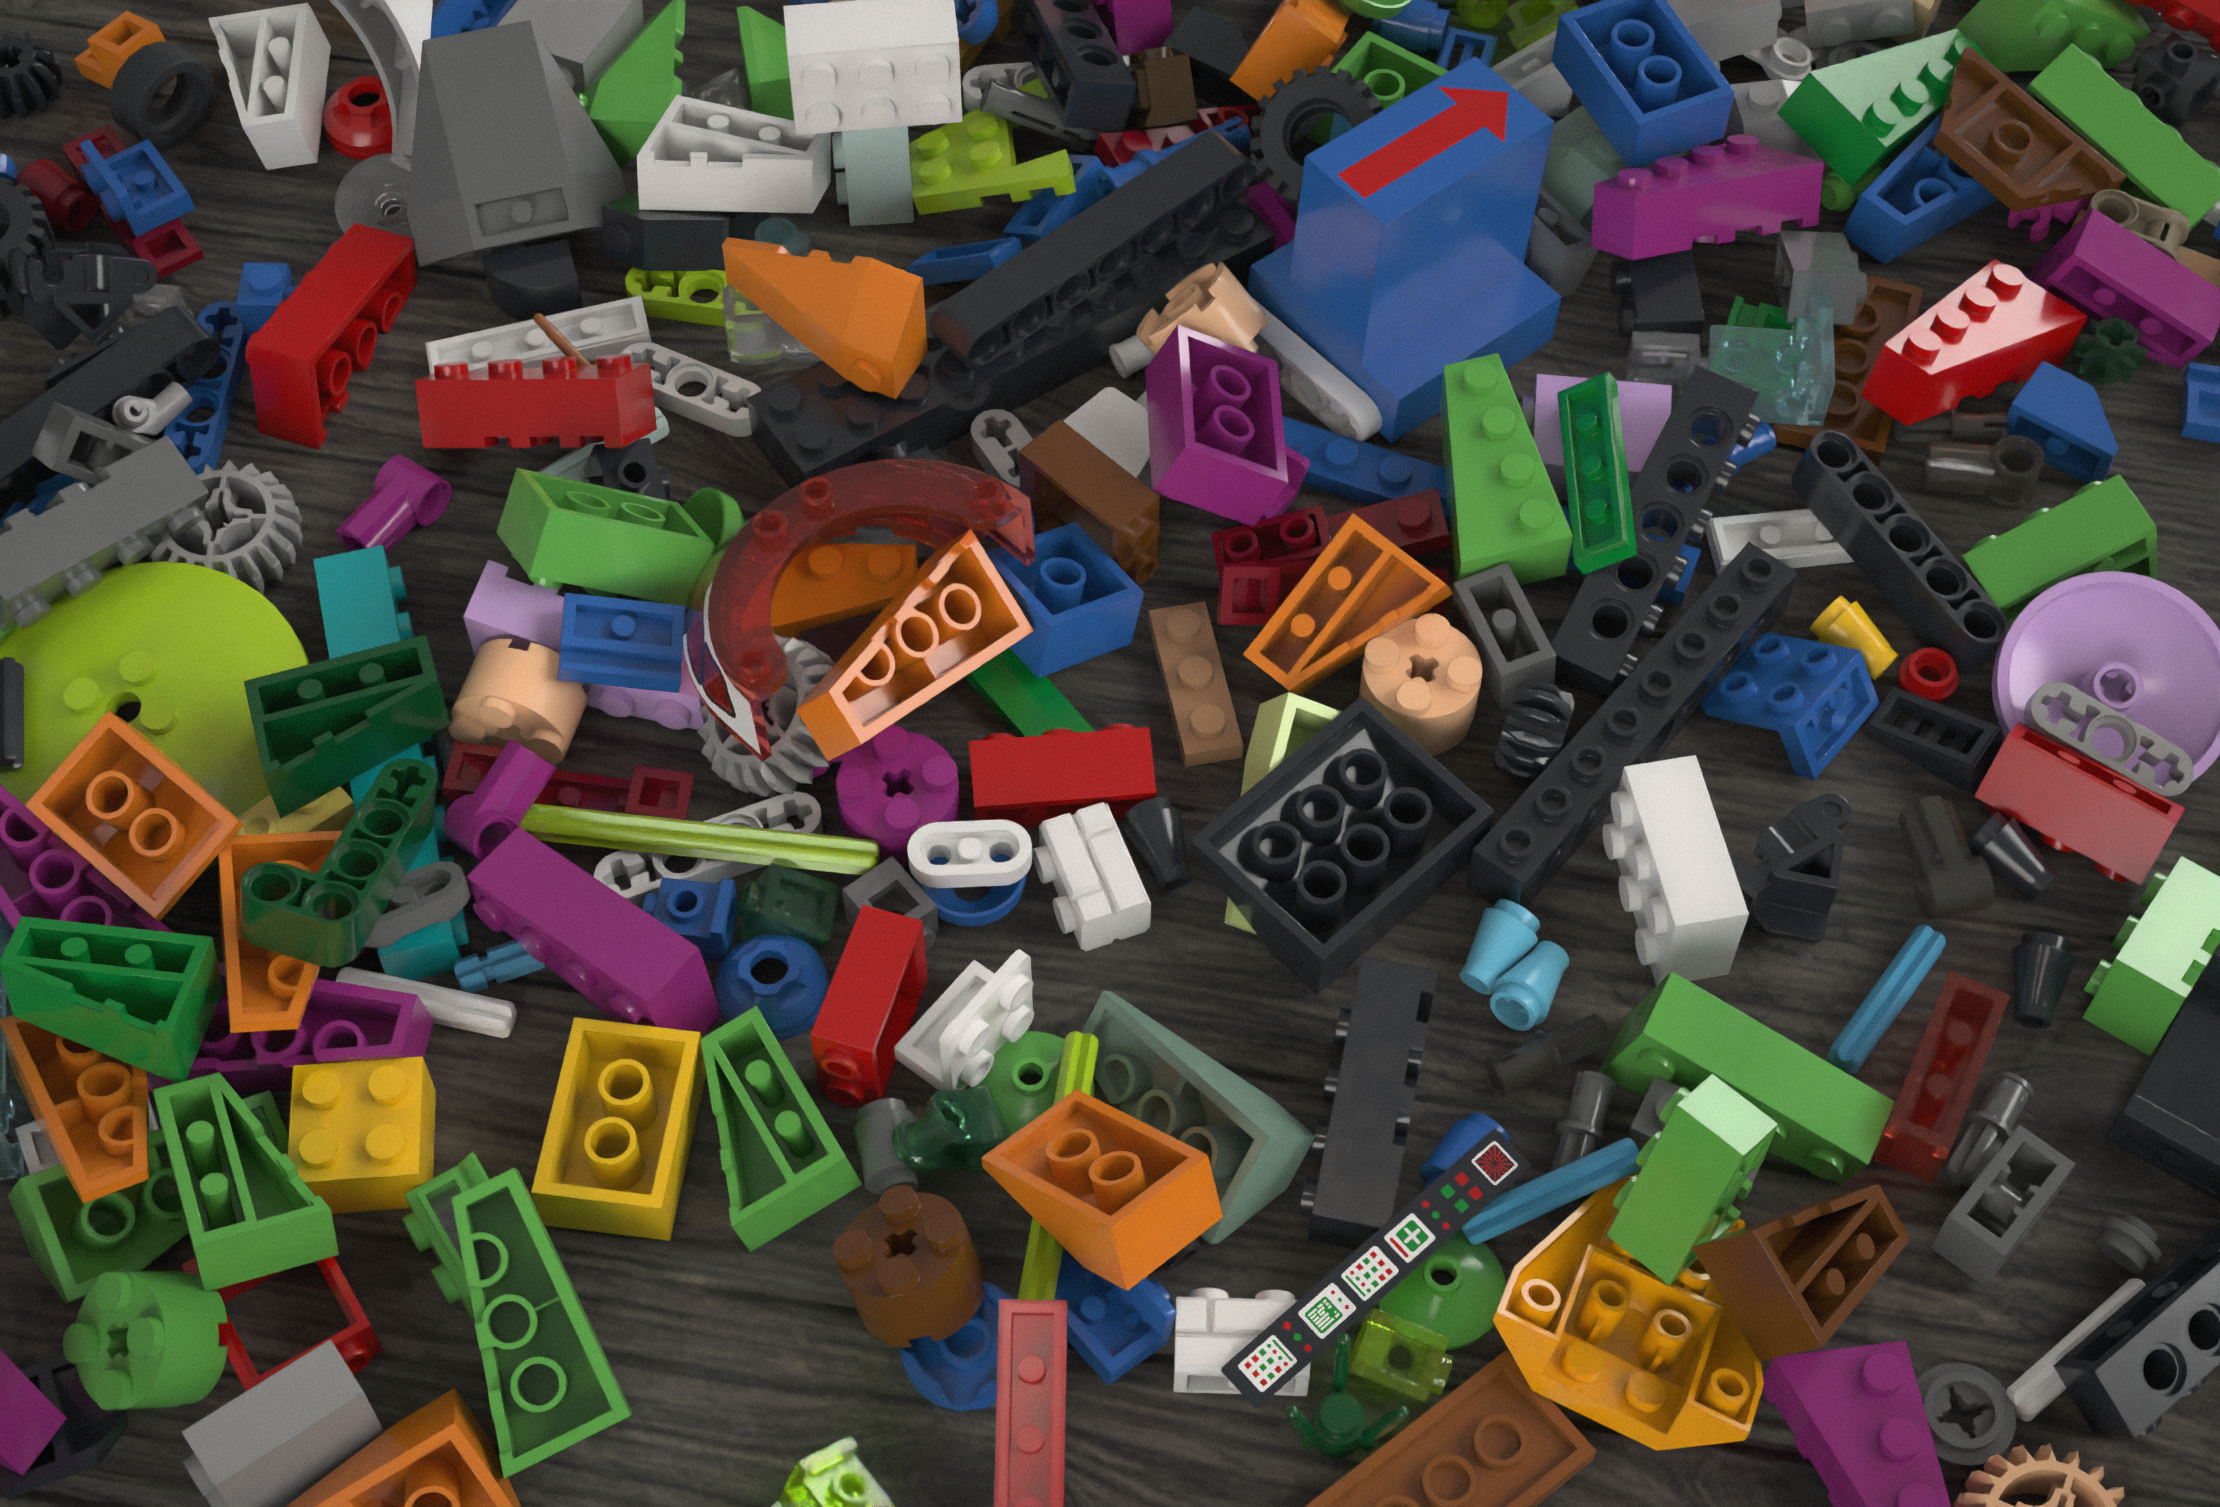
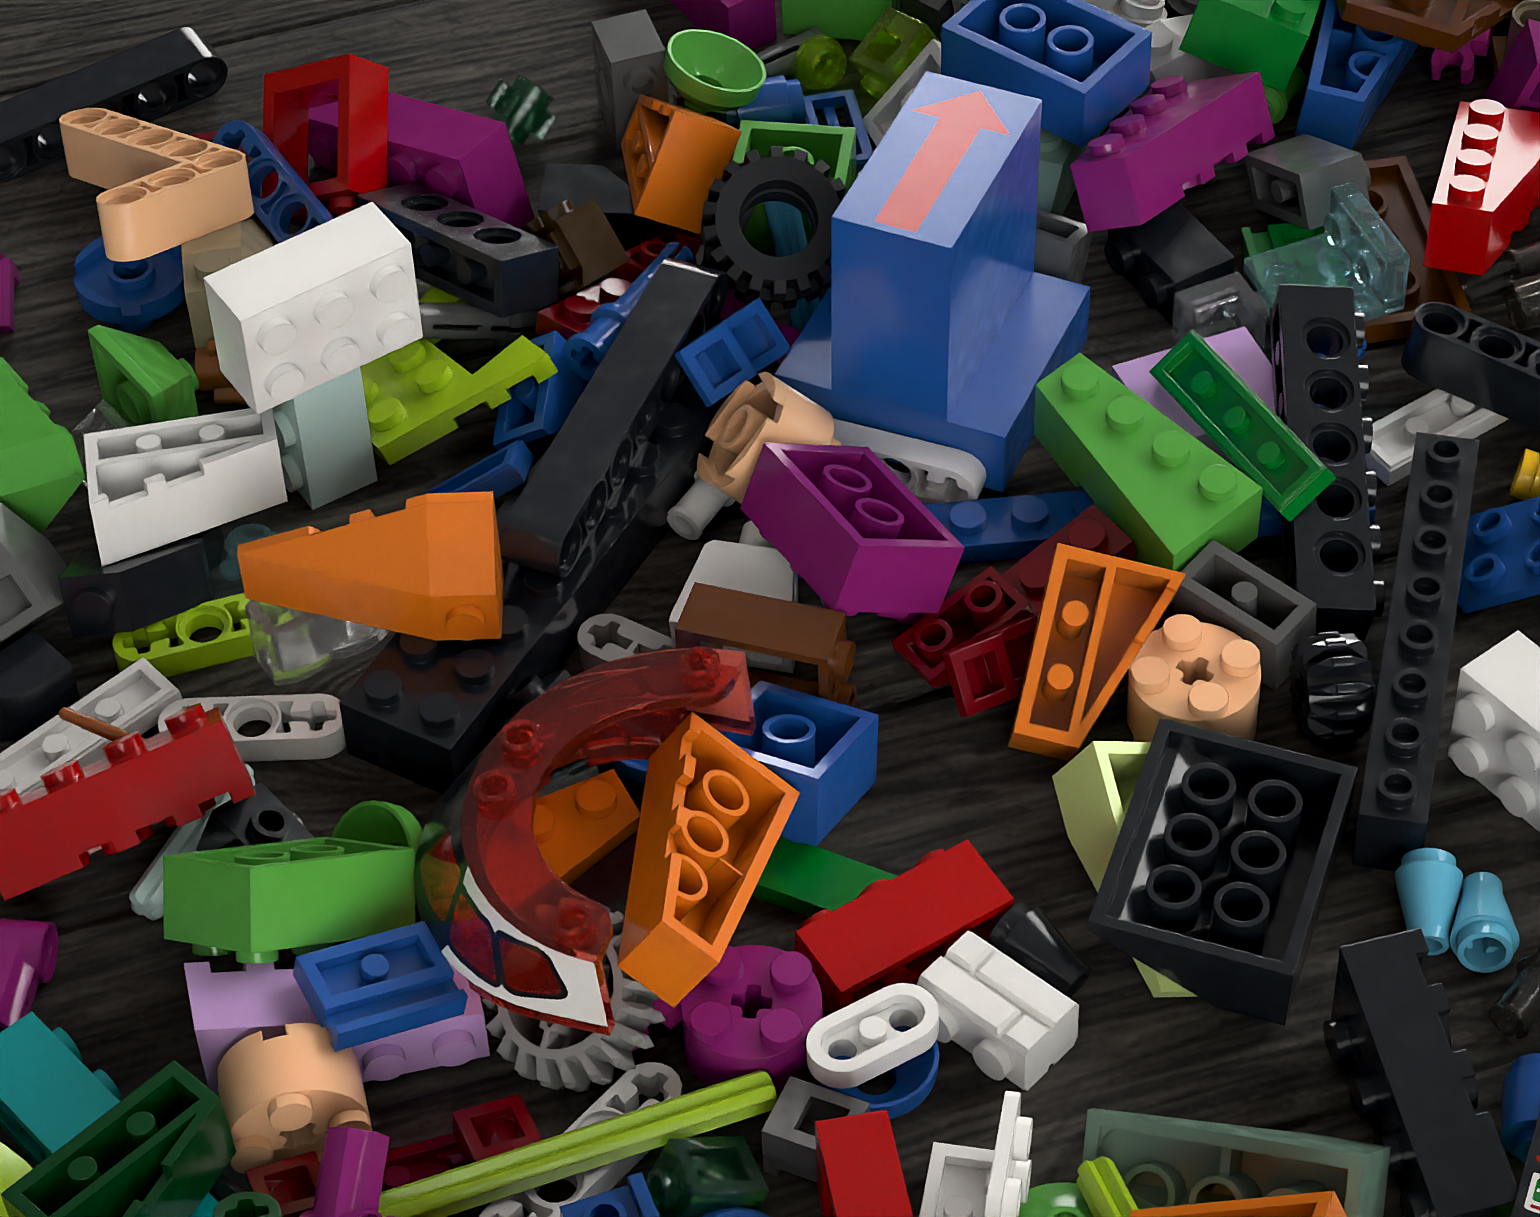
camera: 25 degrees left, 10 degrees down
medium nougat plate [1148,601,1243,767] -> none
none -> blue slope [674,297,792,407]

